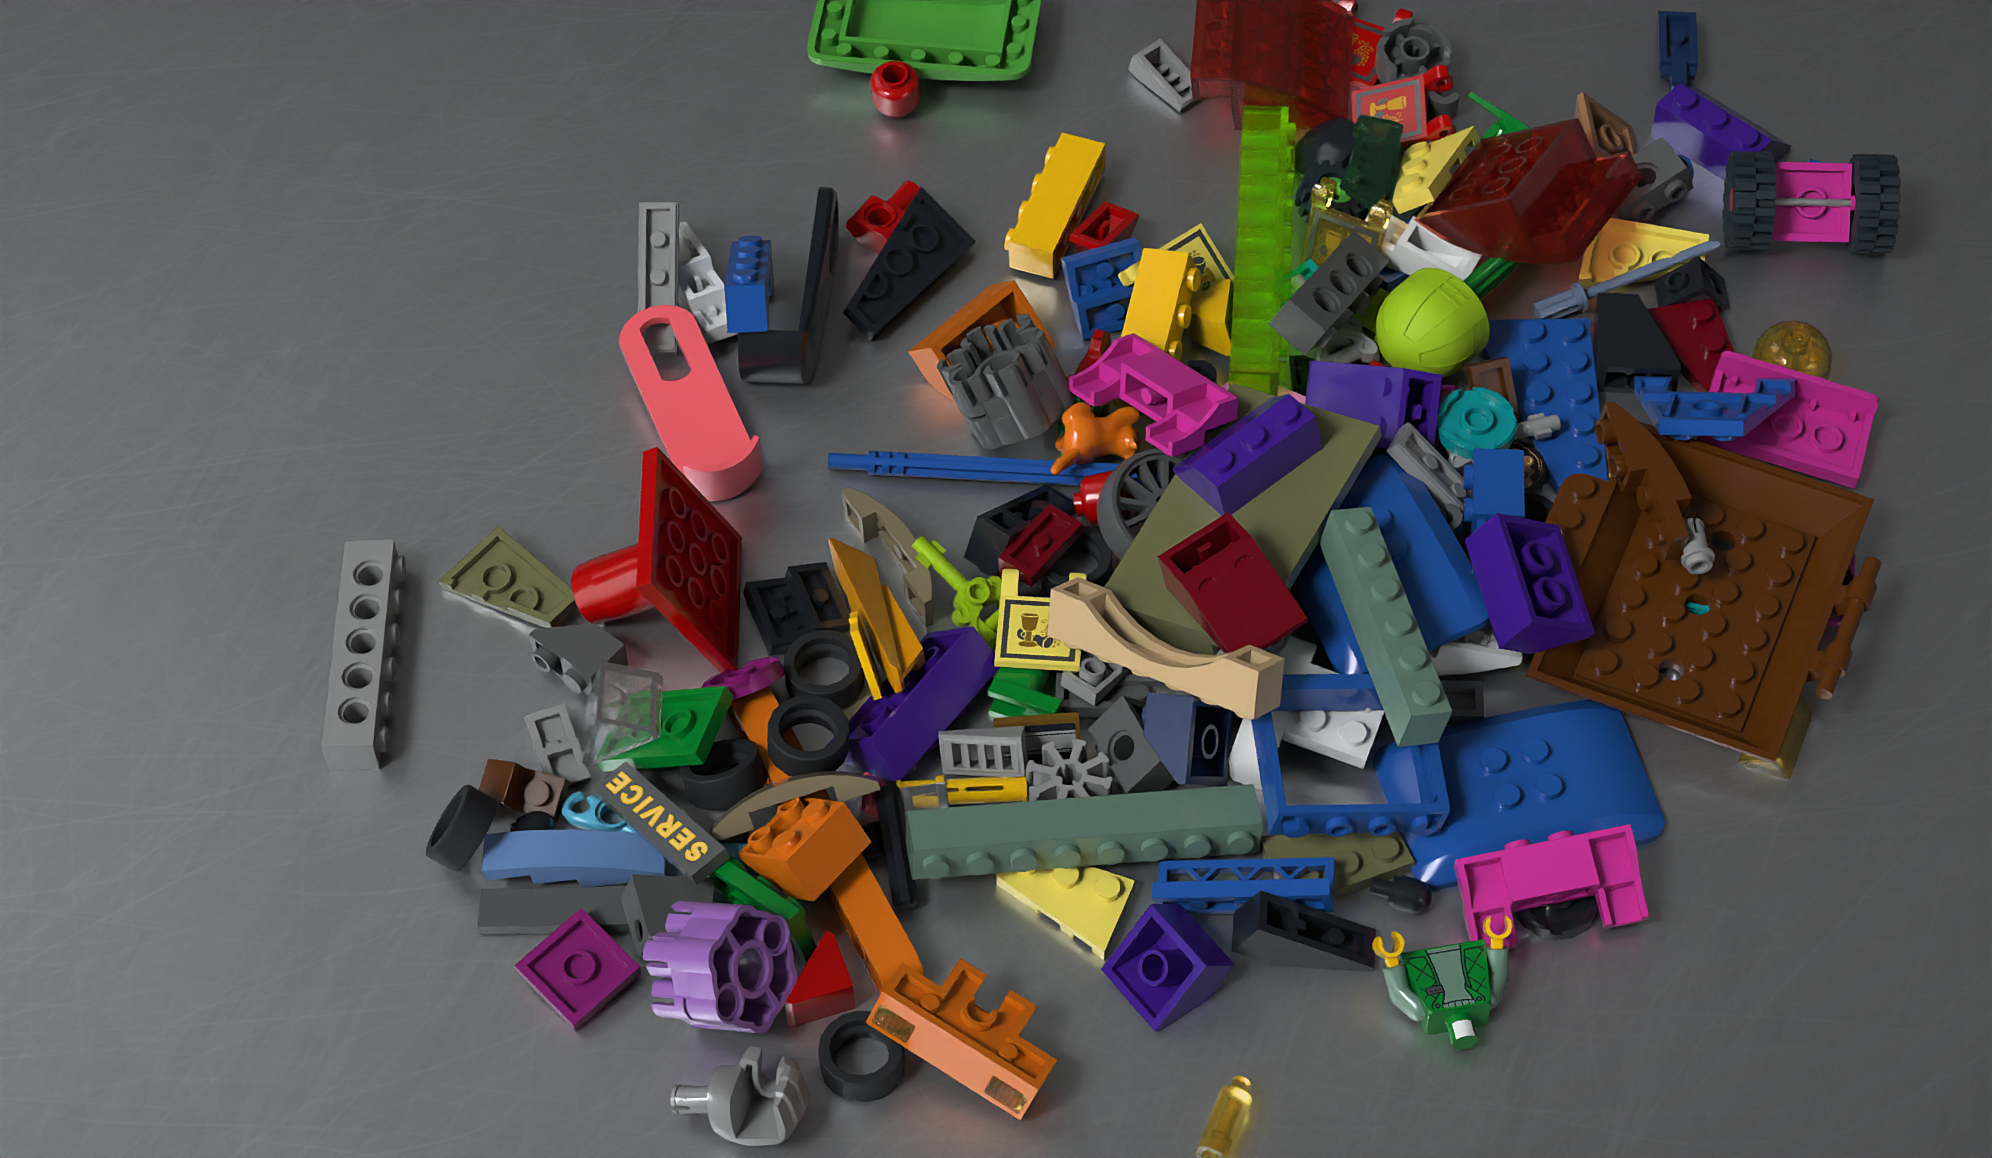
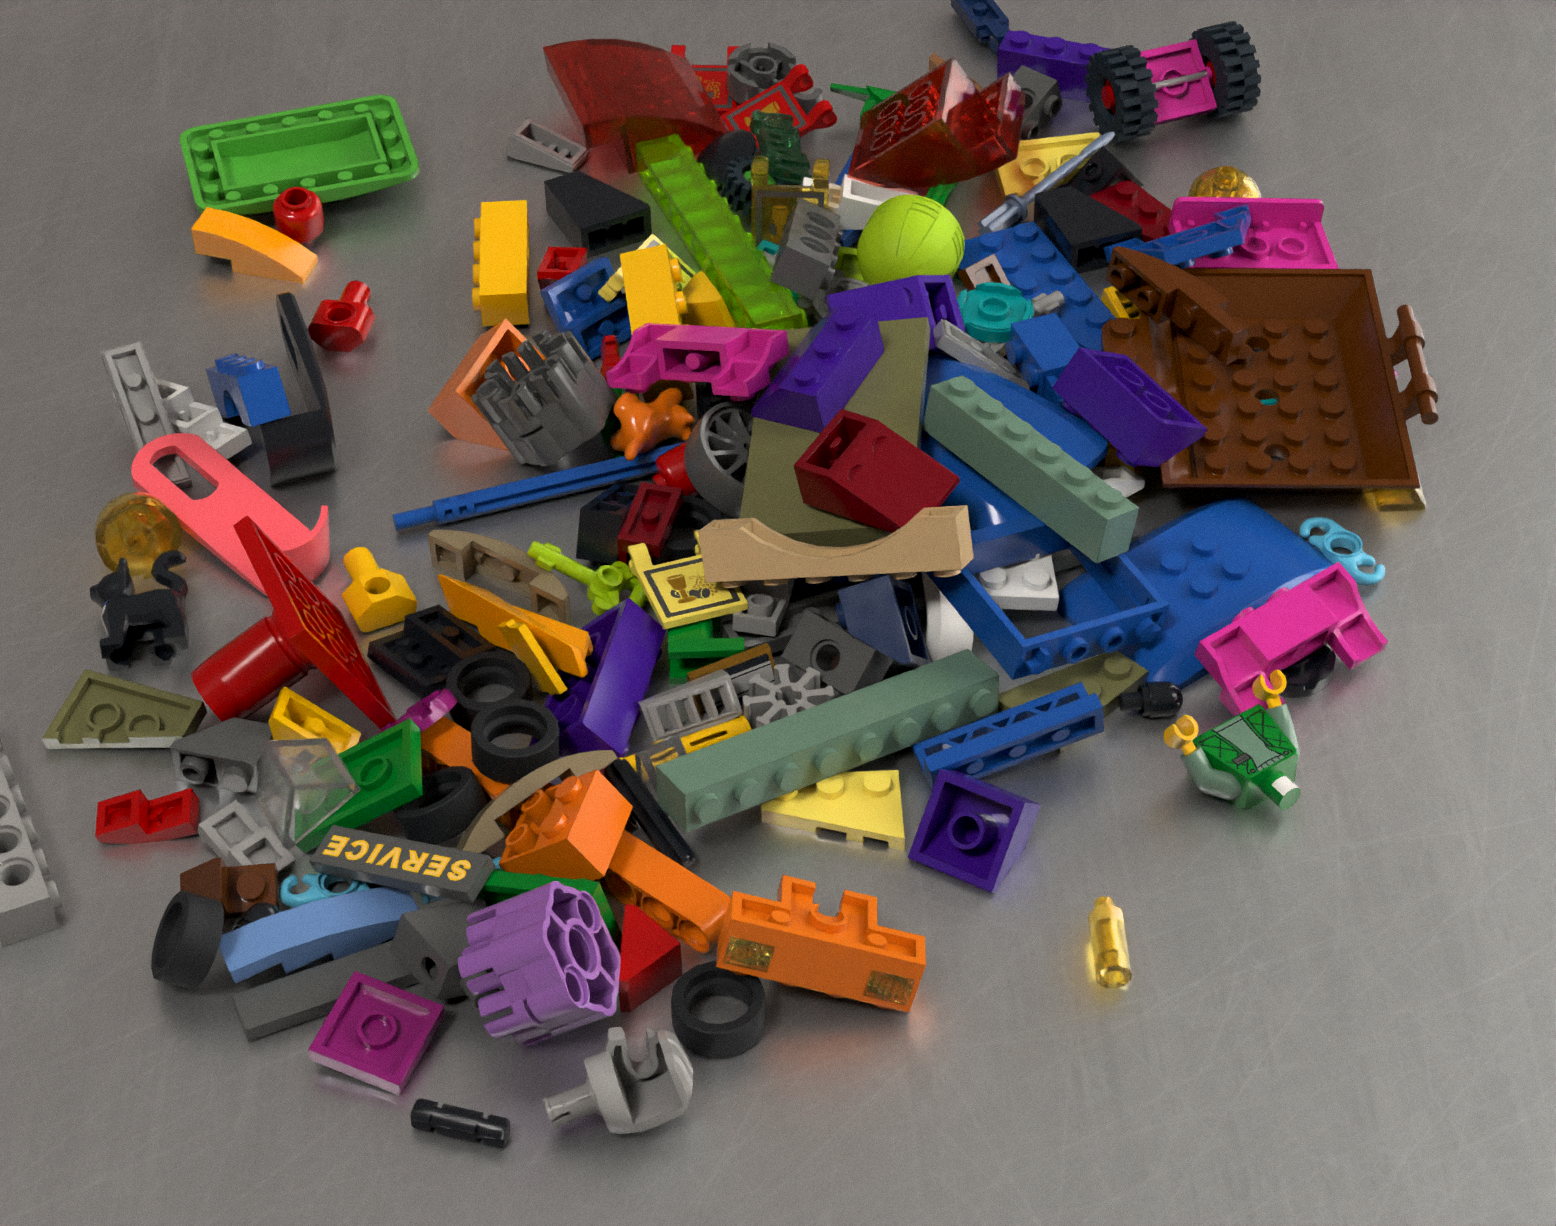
camera: 25 degrees left, 10 degrees down
black wing [843,187,976,340] -> none
black slope [1231,890,1376,972] -> none
light yellow wing [1392,126,1480,214] -> none
light grey pin [1681,518,1715,574] -> none
none -> black animal [90,551,189,671]
none -> clear yellow cylinder [94,492,182,579]
none -> red slope [95,788,199,844]
none -> light orange slope [191,207,318,284]
none -> yellow slope [268,686,361,768]
none -> yellow piece [341,547,418,633]
none -> black axle [410,1098,511,1148]
none -> black slope [544,171,652,258]
none -> medium azure piece [1299,517,1385,586]

